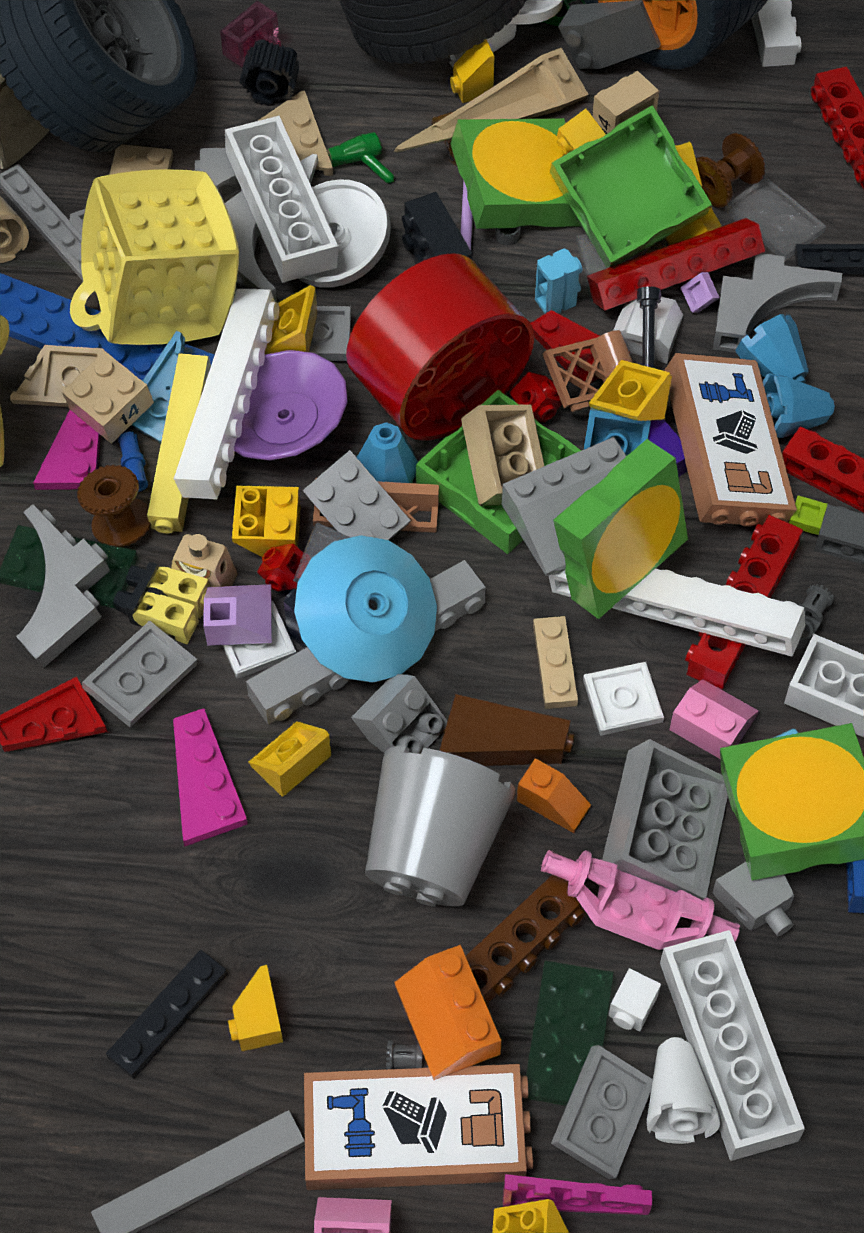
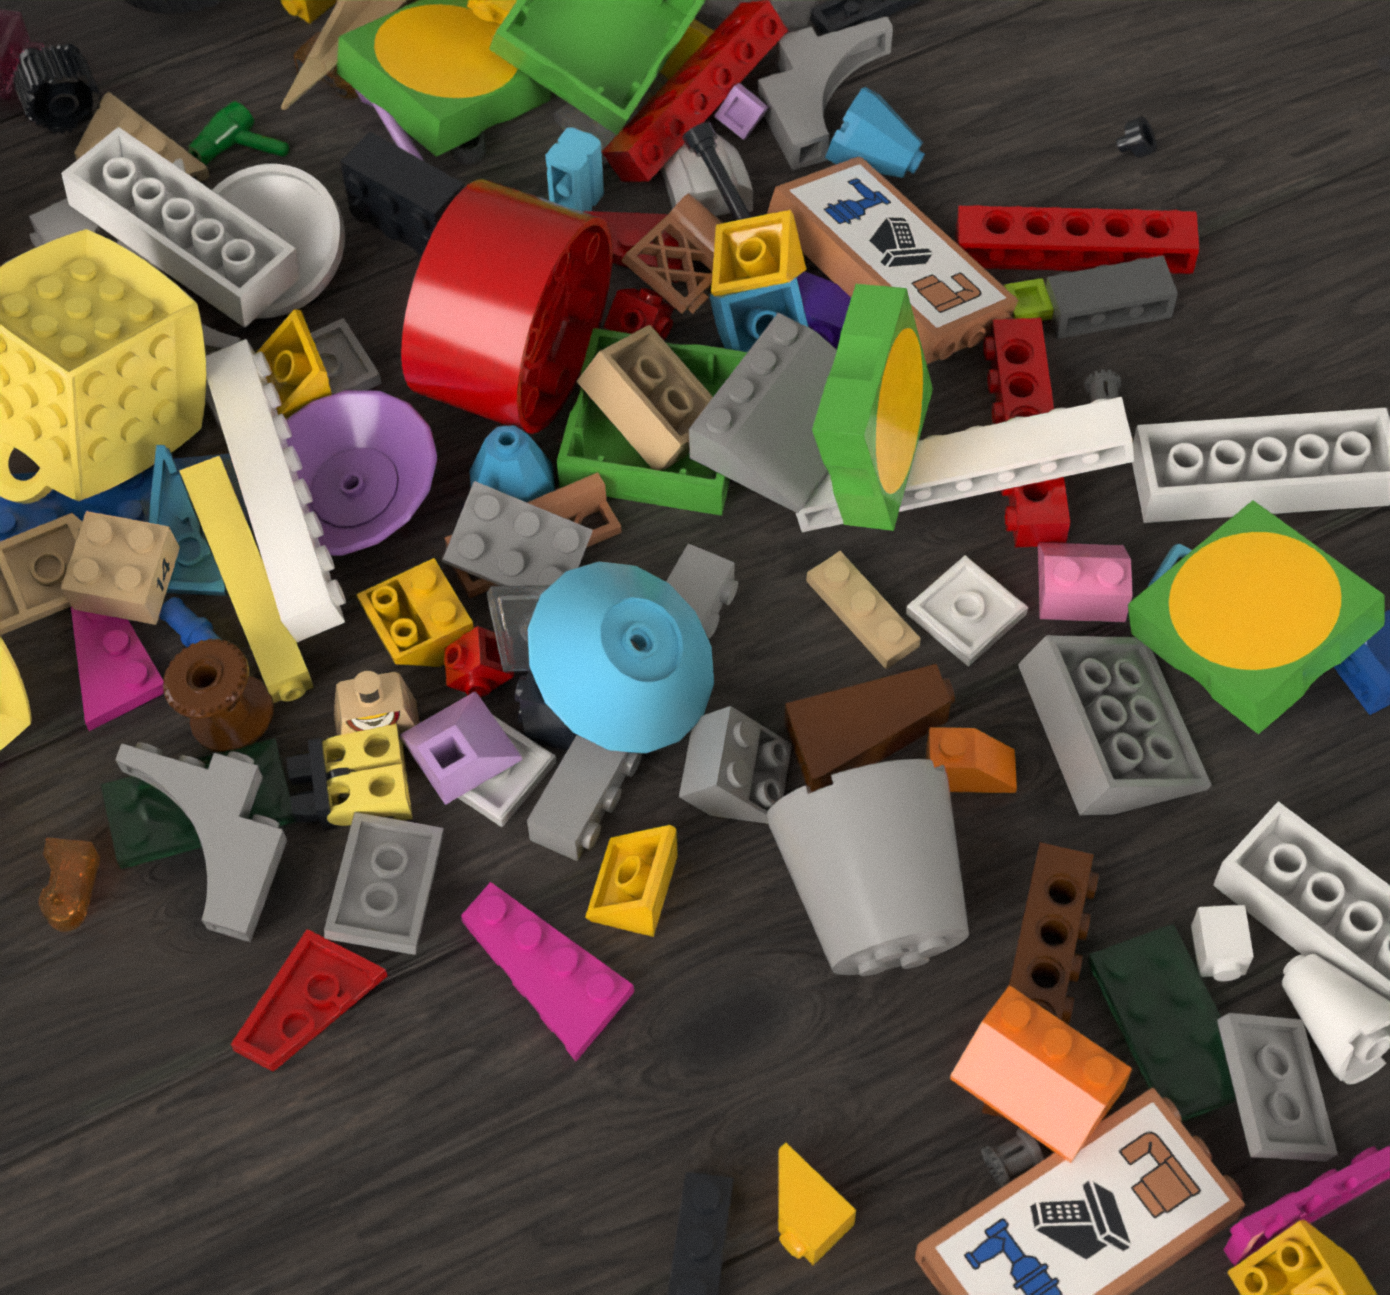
camera: 30 degrees left, 0 degrees up
bright pink plate [541,850,740,950] -> none
light grey torso [712,862,794,936] -> none
dark azure cone [763,374,835,438] -> none

